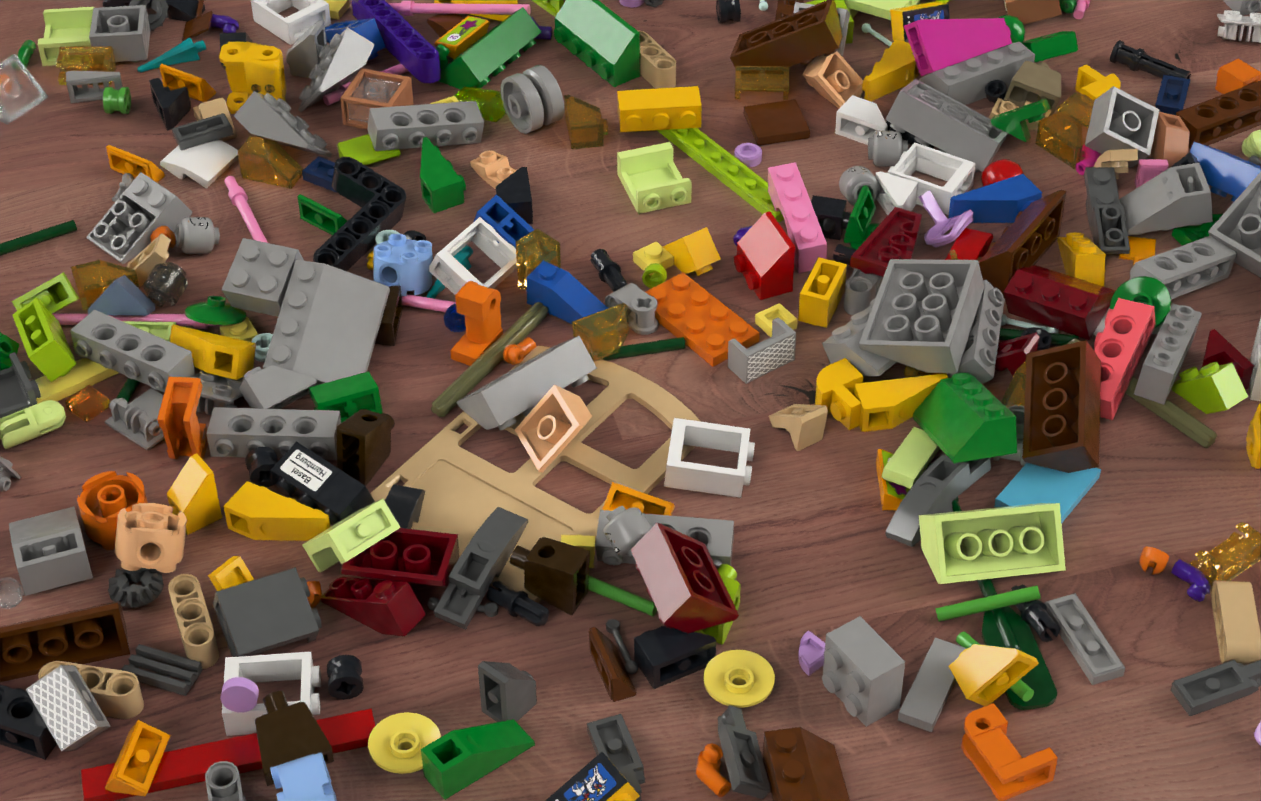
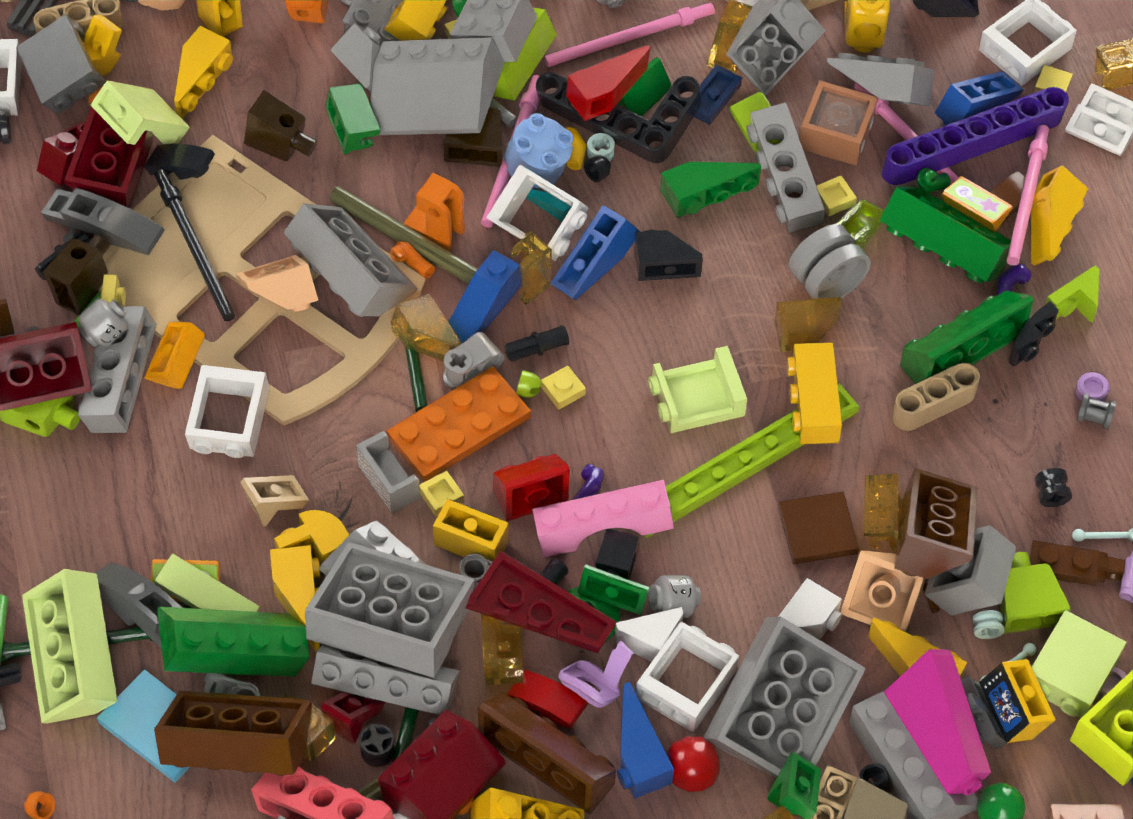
camera: 90 degrees right, 15 degrees up
light grey brick [206,407,341,460] -> none
black wheel [245,447,278,487] -> none
black brick [271,441,375,526] -> none
light grey slope [286,20,327,78] -> none
clear blue plate [444,304,466,332] -> none
light nougat slope [470,151,517,189] -> none
yellow slope [662,227,721,276] -> none
lavender tile [734,143,762,167] -> none
light grey head [868,131,908,167] -> none
none -> black bar [154,169,235,321]
none -> red slope [566,45,650,121]
none -> light aqua bush [972,610,1005,639]

